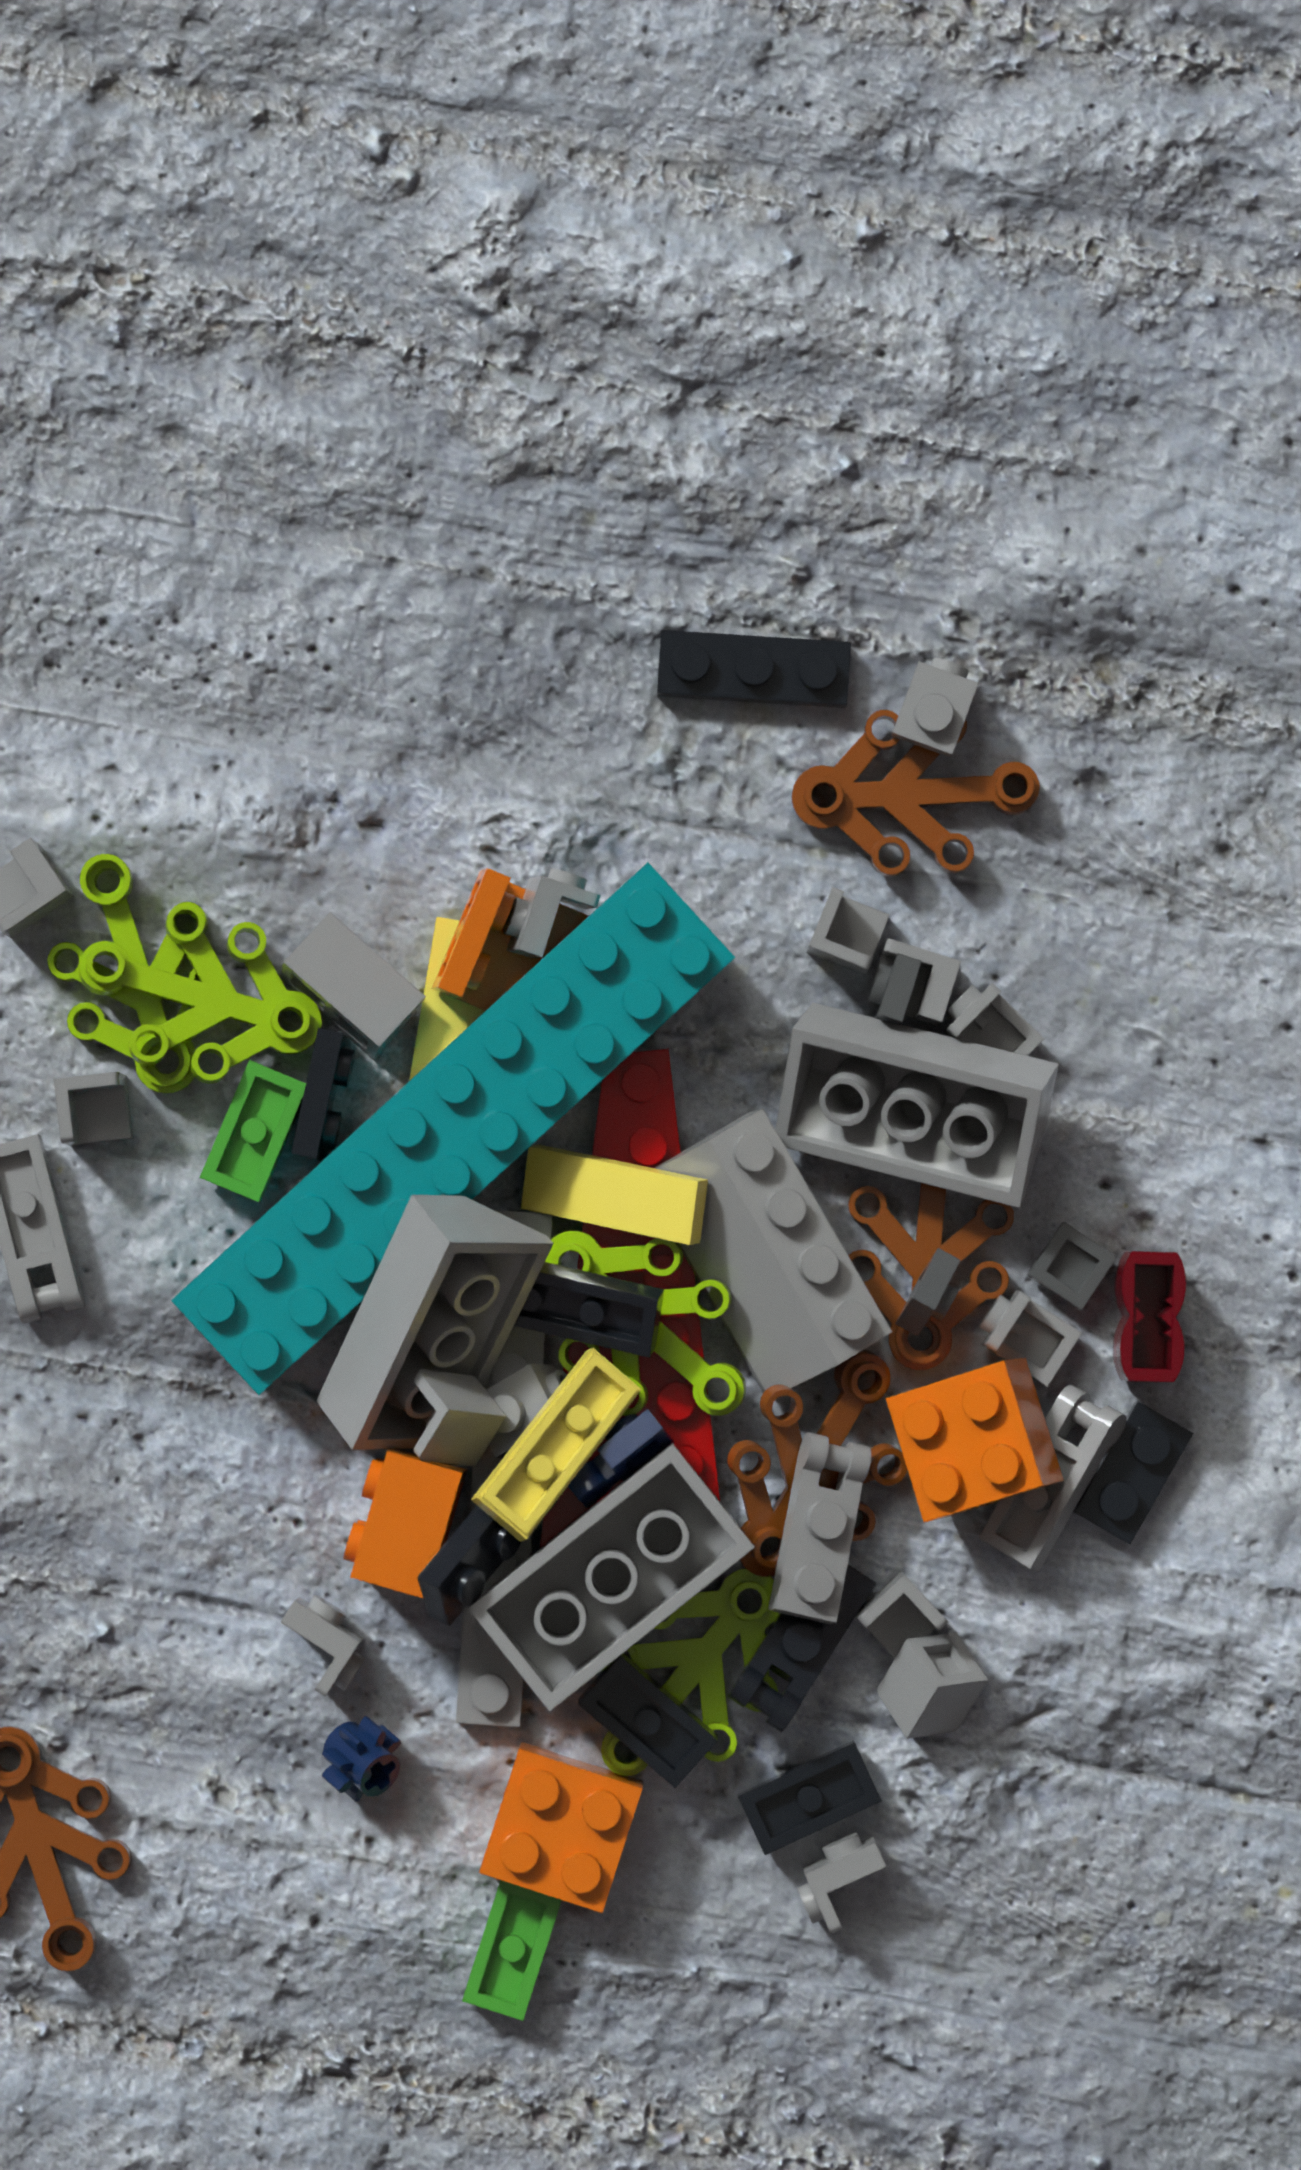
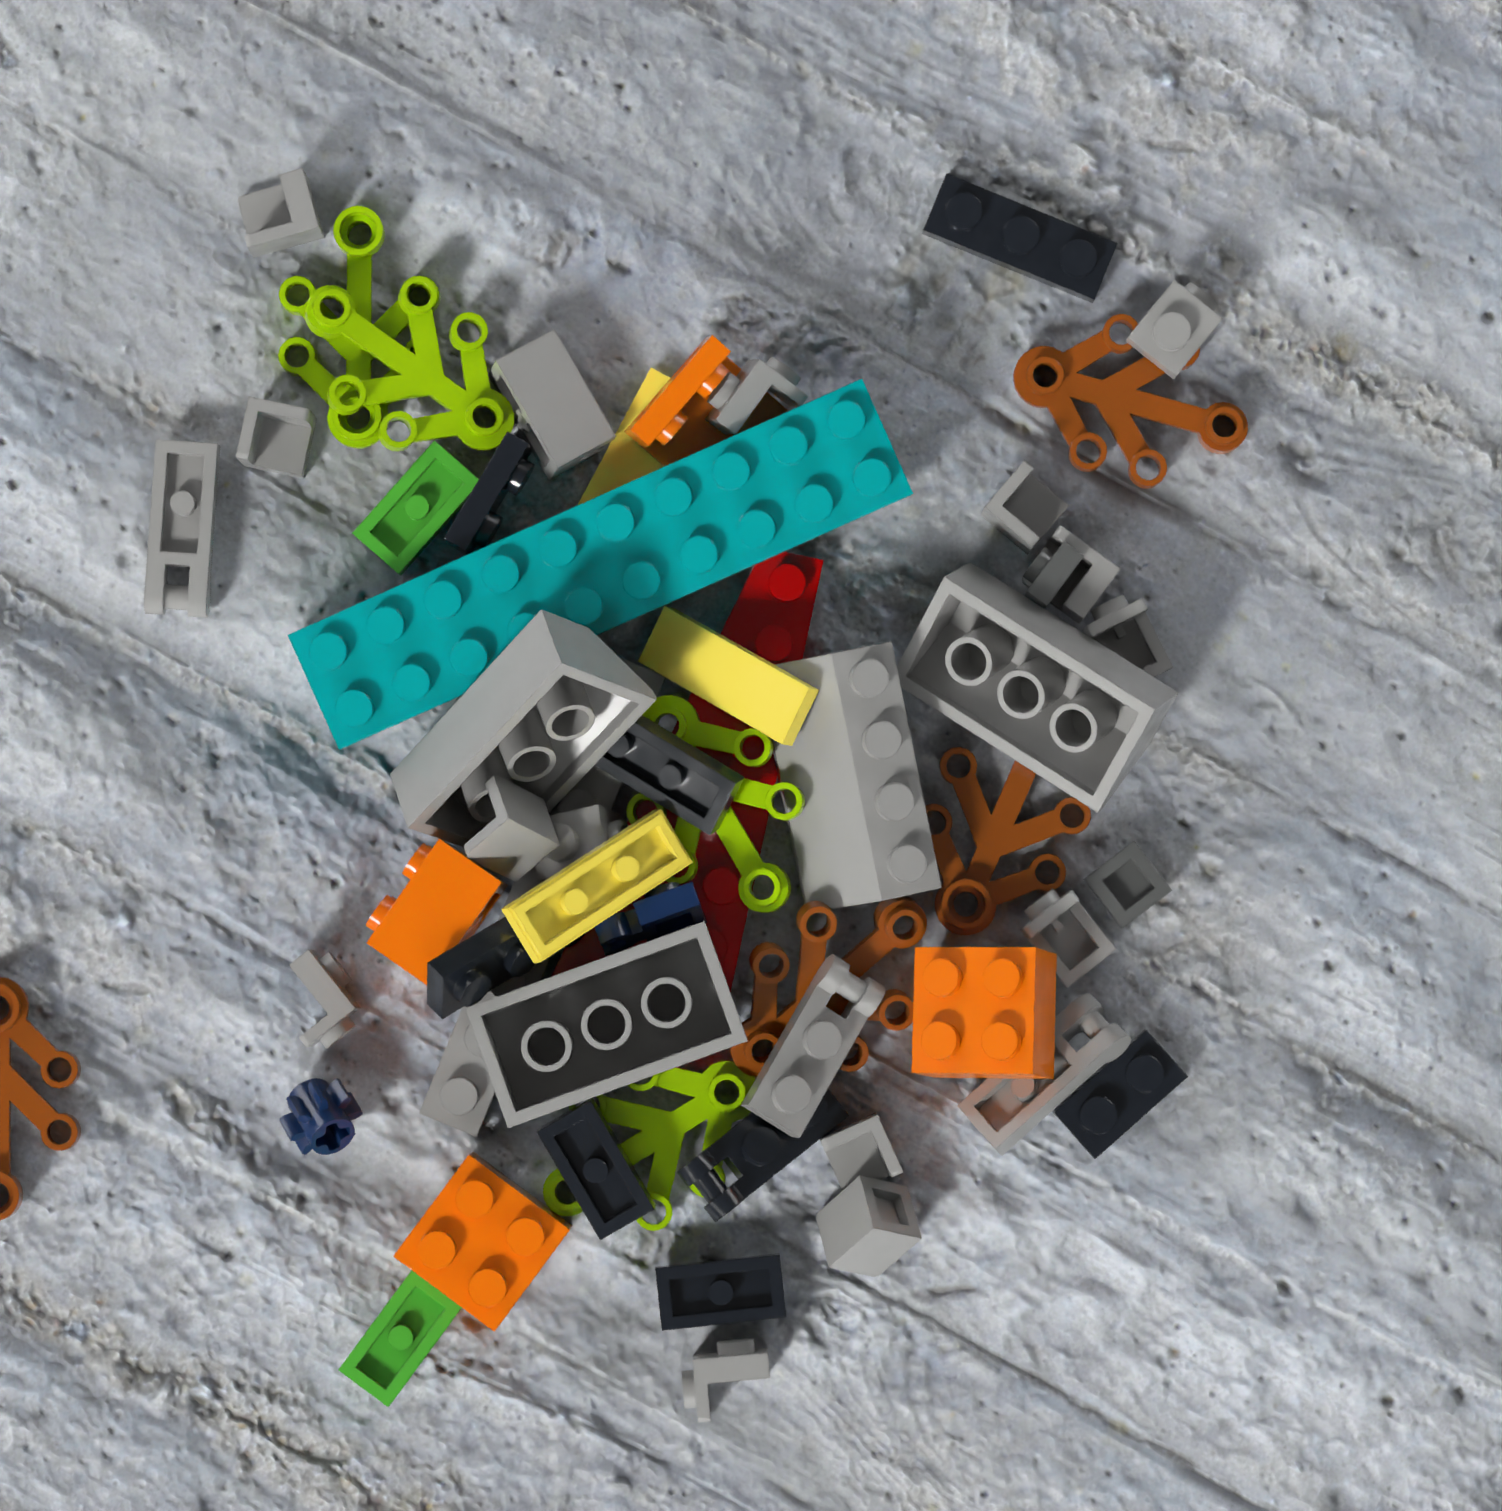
camera: 15 degrees right, 0 degrees up
dark grey plate [895,1248,961,1336] -> none
dark red brick [1113,1251,1186,1382] -> none

